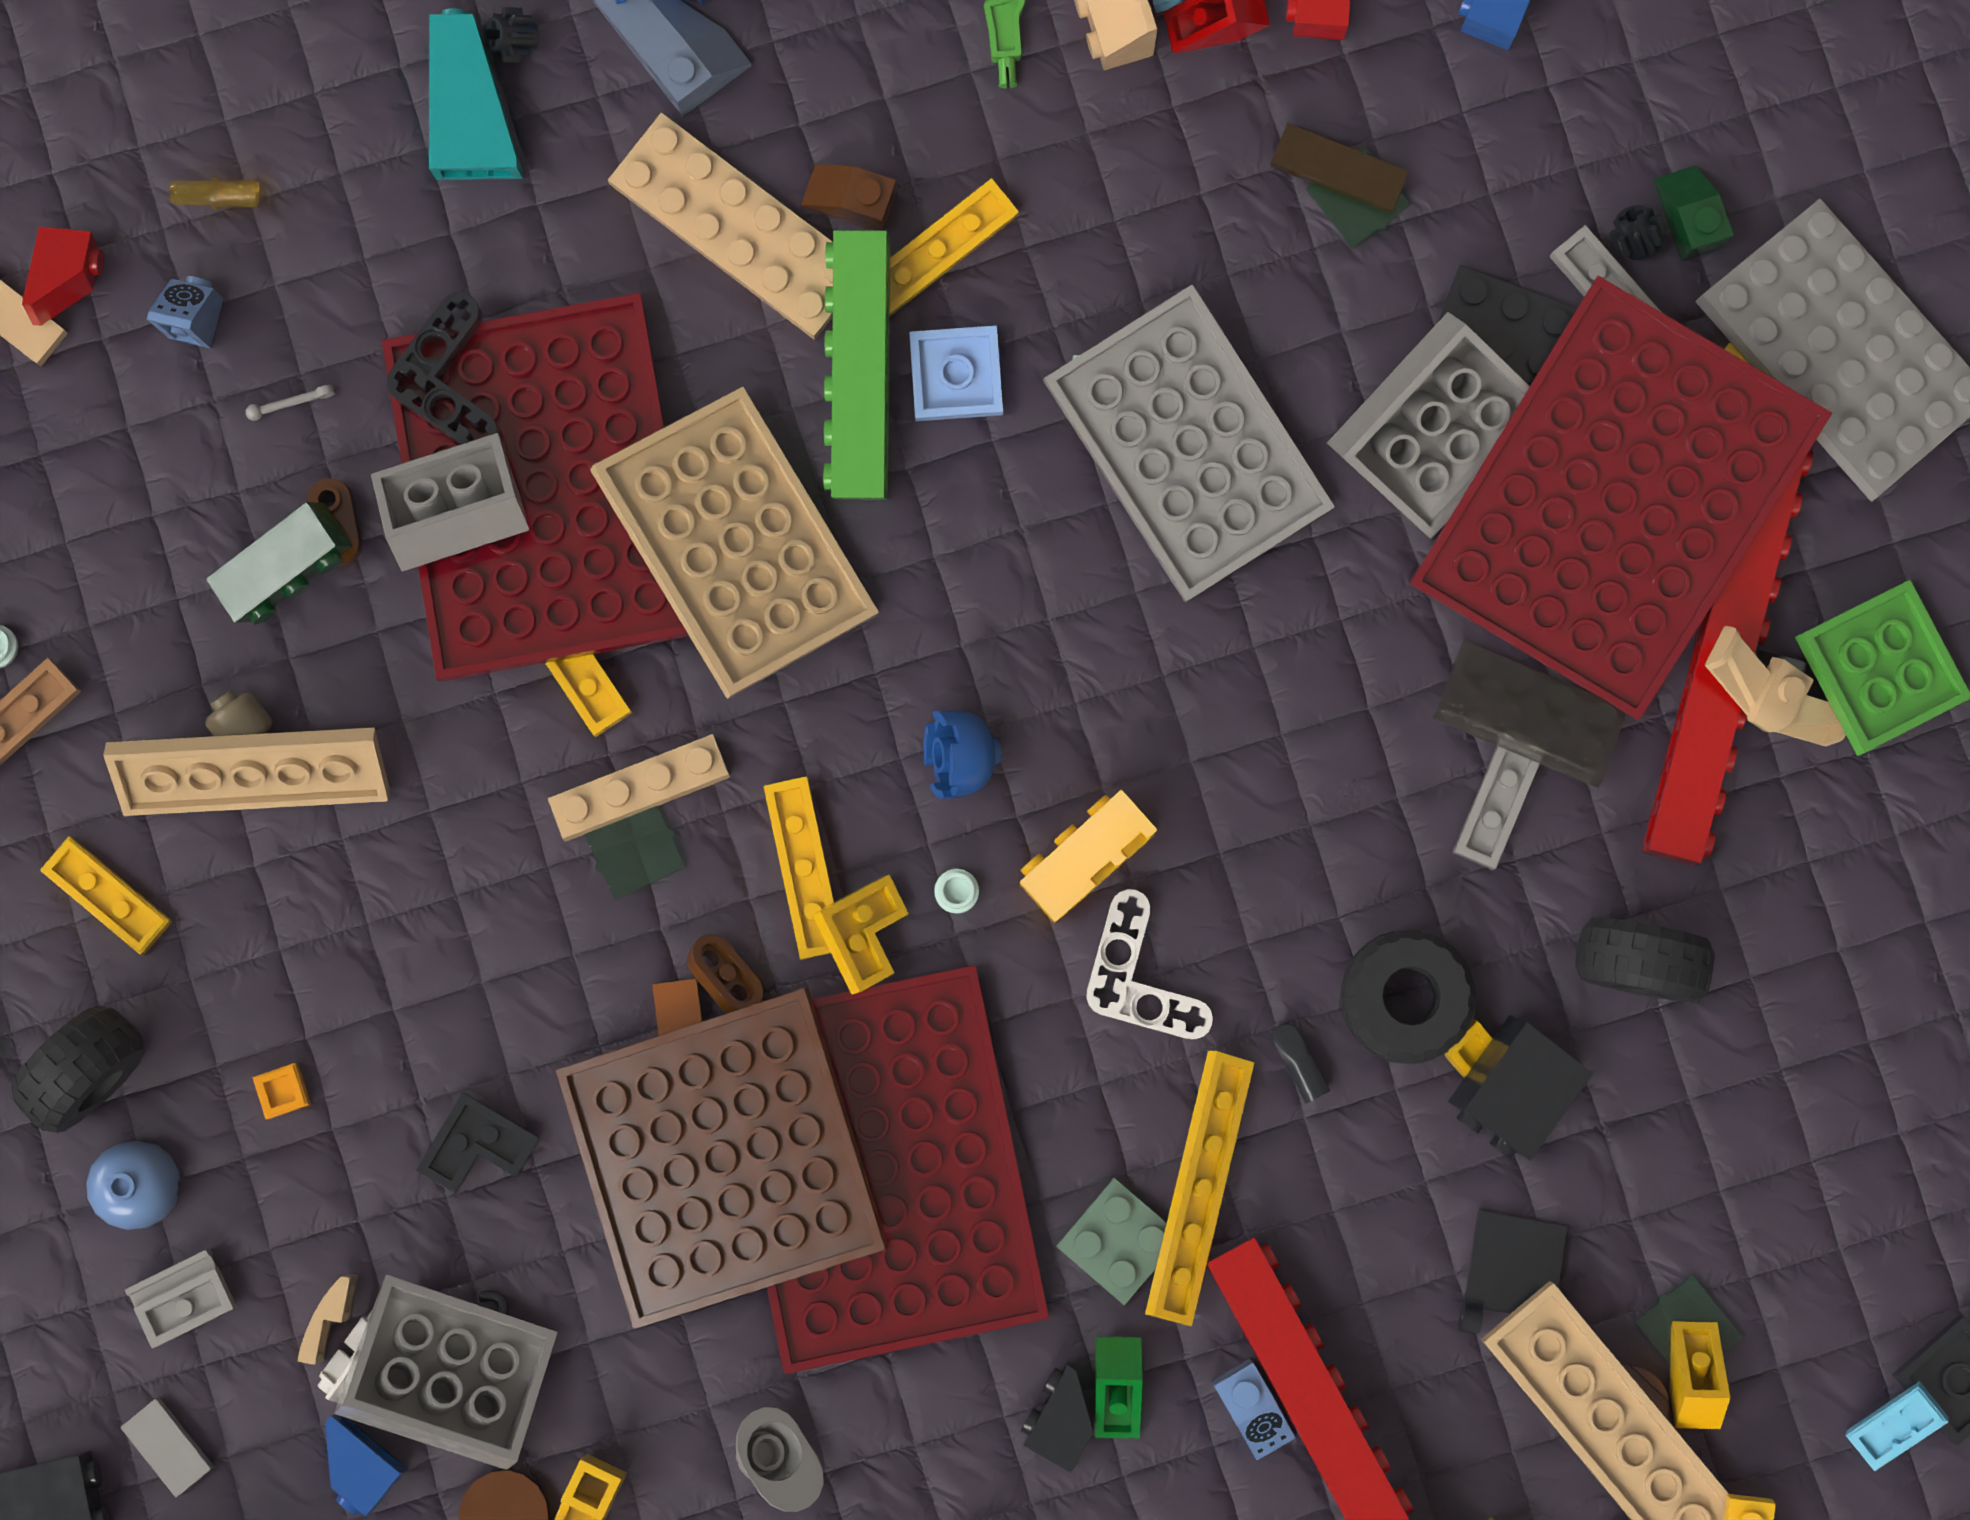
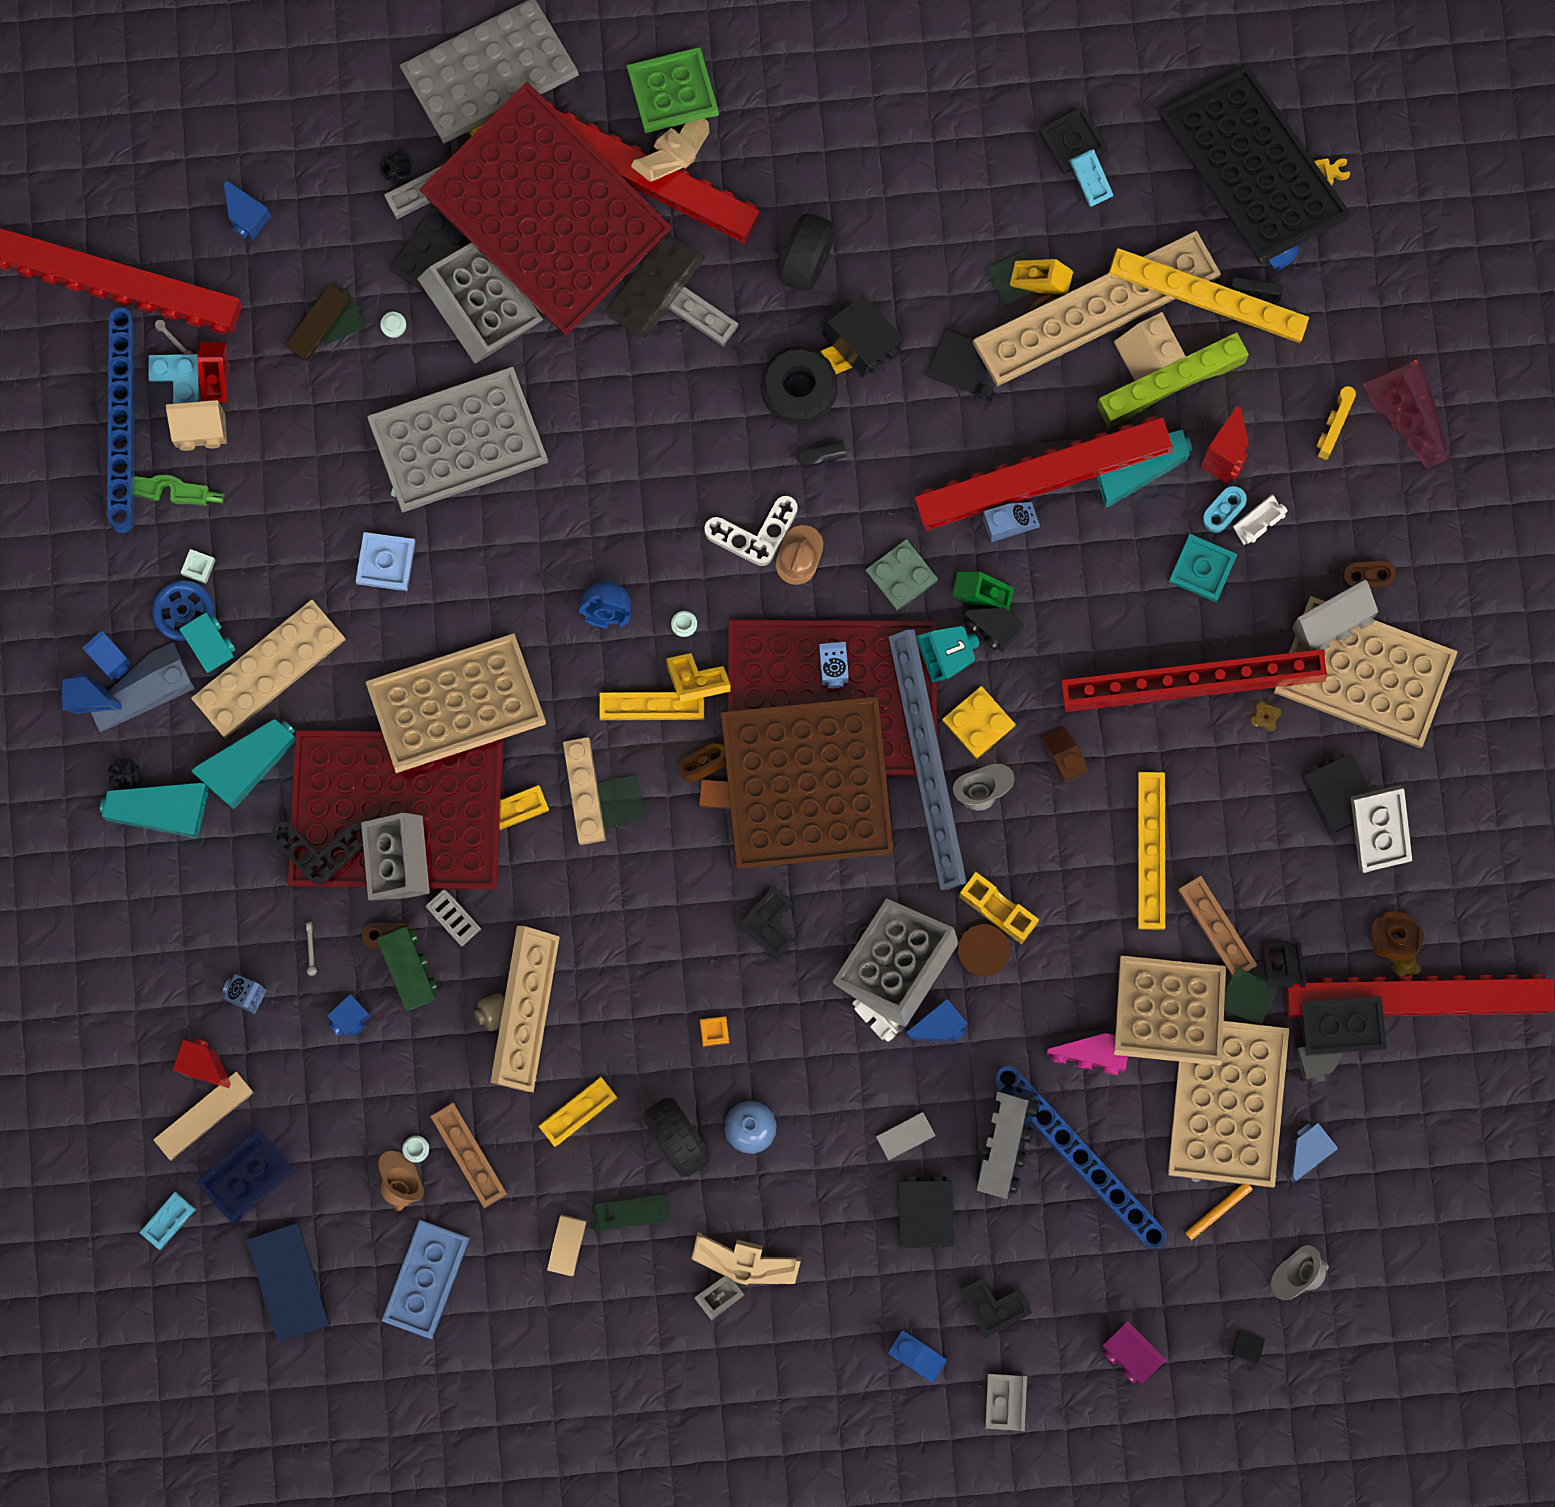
camera: 80 degrees left, 5 degrees down
light grey plate [125,1249,237,1349] -> none
clear yellow axle [169,176,259,211] -> none
tan slope [297,1274,359,1365] -> none
reddish brown slope [801,164,898,231] -> none
bright green brick [823,231,891,500] -> none
yellow plate [890,178,1019,316] -> none
yellow wedge [1020,789,1157,924] -> none
yellow plate [1145,1051,1254,1326] -> none
dark green slope [1653,165,1734,261] -> none
none -> blue plate [152,580,214,641]
none -> teal brick [180,613,235,674]
none -> light aqua plate [181,549,215,584]
none -> teal slope [192,719,295,810]
none -> blue brick [327,994,371,1038]
none -> light aqua plate [380,312,406,338]
none -> light grey slope [425,889,482,947]
none -> medium nougat piece [776,525,824,585]
none -> medium blue slope [819,642,848,688]
none -> sand blue plate [889,630,967,890]
none -> teal torso [916,626,979,683]
none -> yellow plate [942,686,1016,760]

